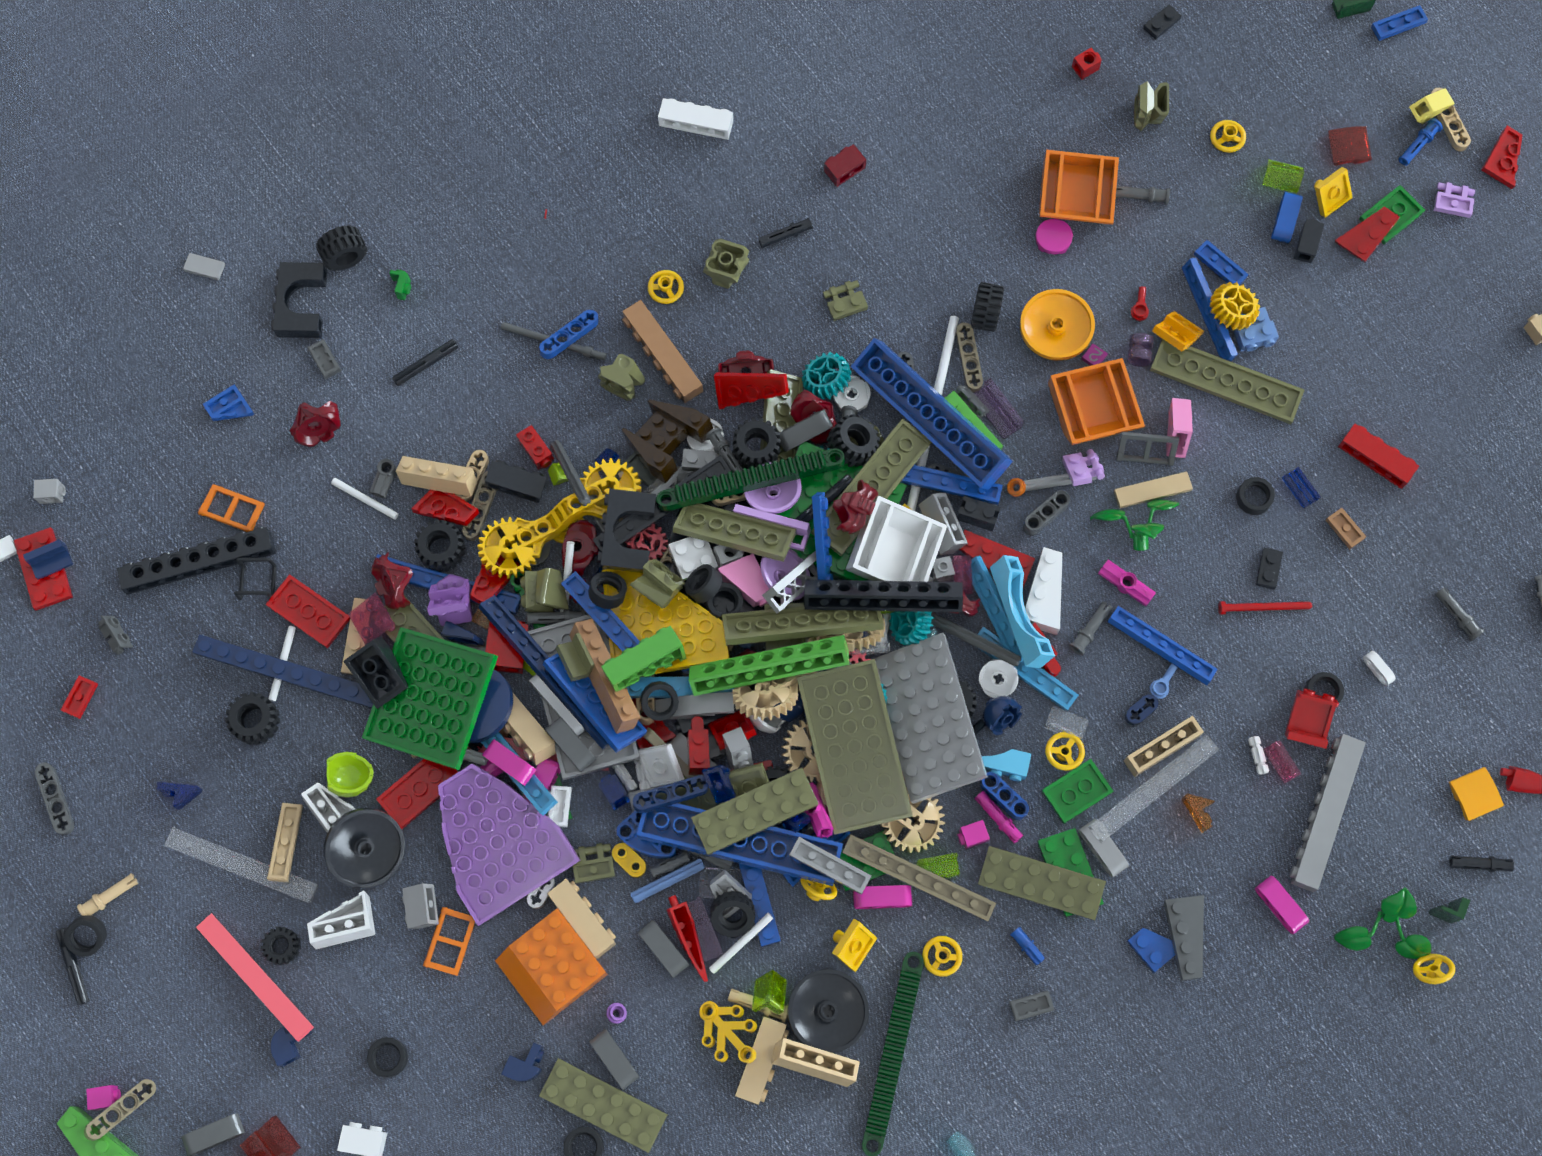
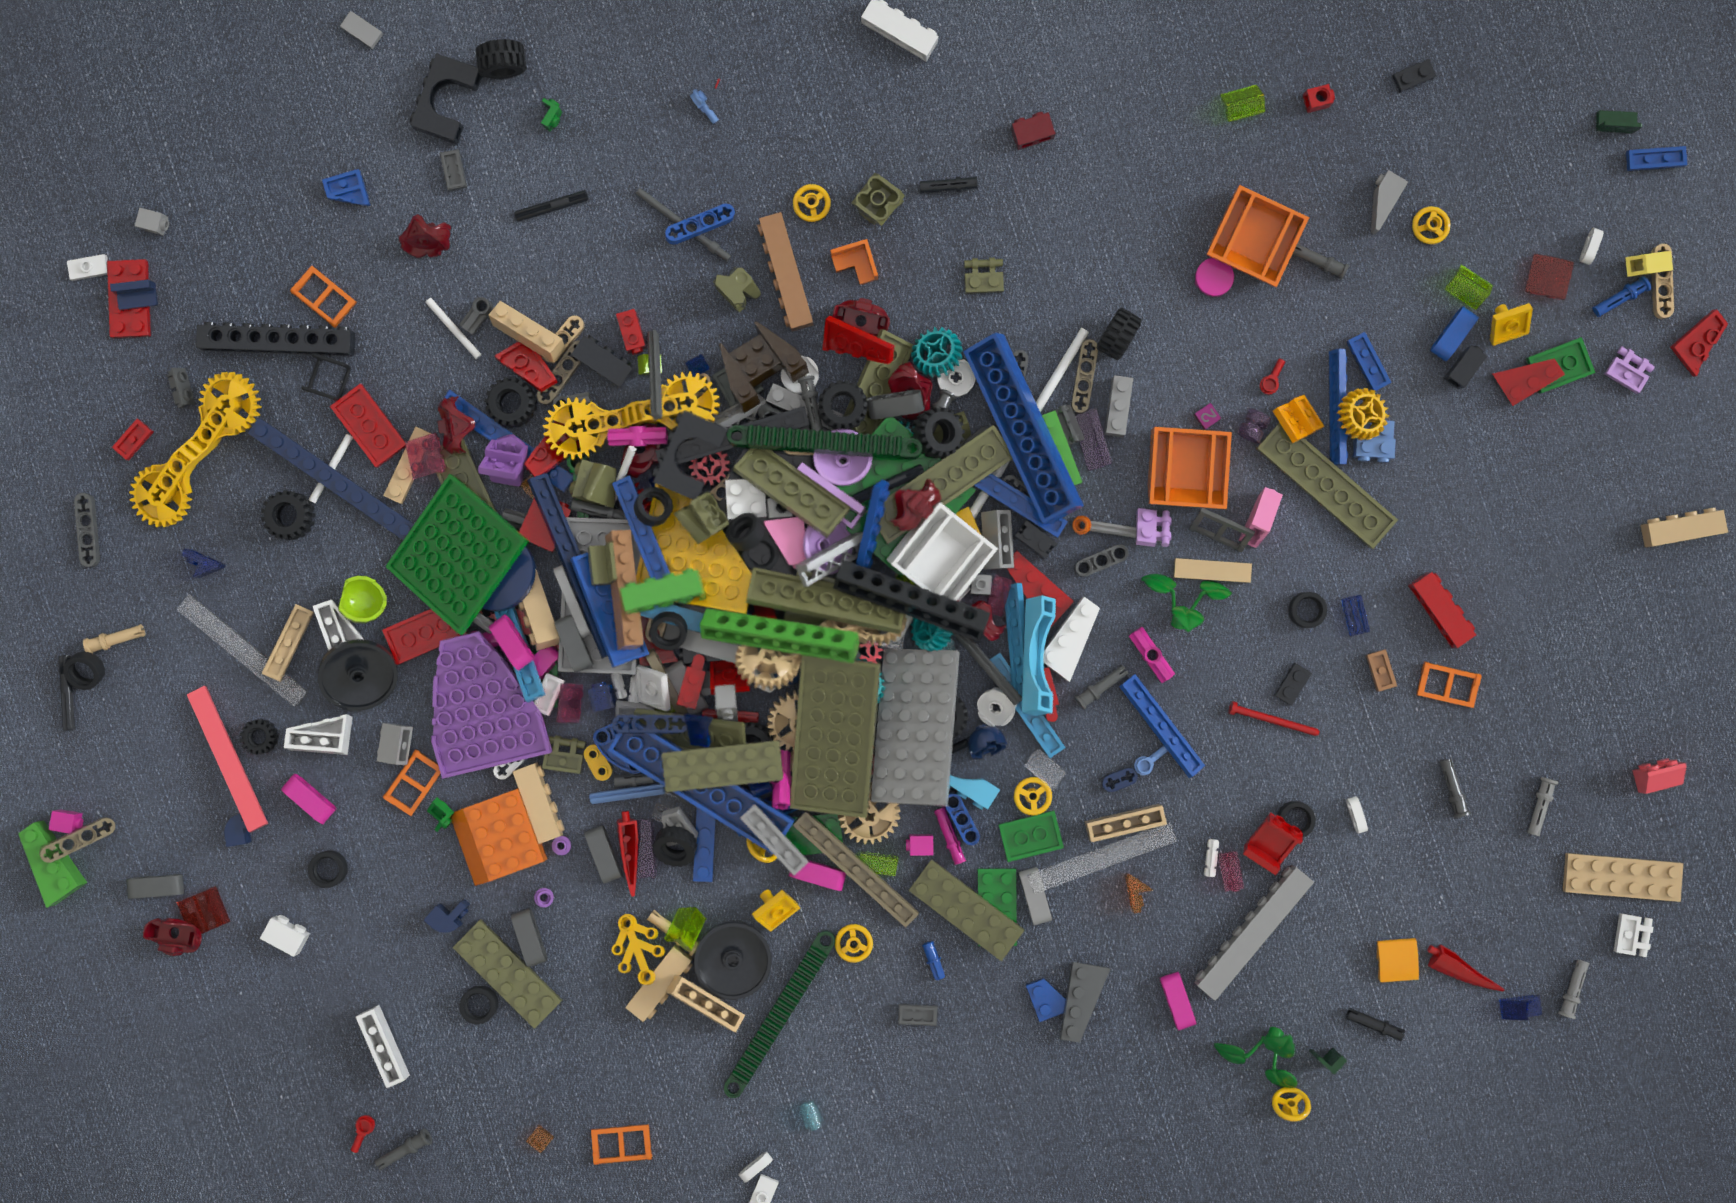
camera: 20 degrees right, 15 degrees up
black slope [343,636,408,709] -> none
dark blue slope [442,621,484,645] -> none
white bar [709,913,773,974] -> none
light orange dish [1020,289,1095,360] -> none
olive piece [1134,81,1169,131] -> none
none -> yellow beam [129,372,262,527]
none -> dark pink beam [281,773,336,824]
none -> green bracket [427,797,454,832]
none -> medium lavender plate [552,836,571,855]
none -> clear pink hinge [557,683,583,723]
none -> dark pink piece [607,426,668,447]
none -> medium blue plate [690,89,719,124]
none -> orange panel [830,239,878,285]
none -> light grey brick [1104,375,1133,438]
none -> clear neon green panel [1221,85,1265,122]
none -> light grey slope [1371,170,1408,235]
none -> orange window [1416,662,1481,708]
none -> white beam [1579,228,1604,265]

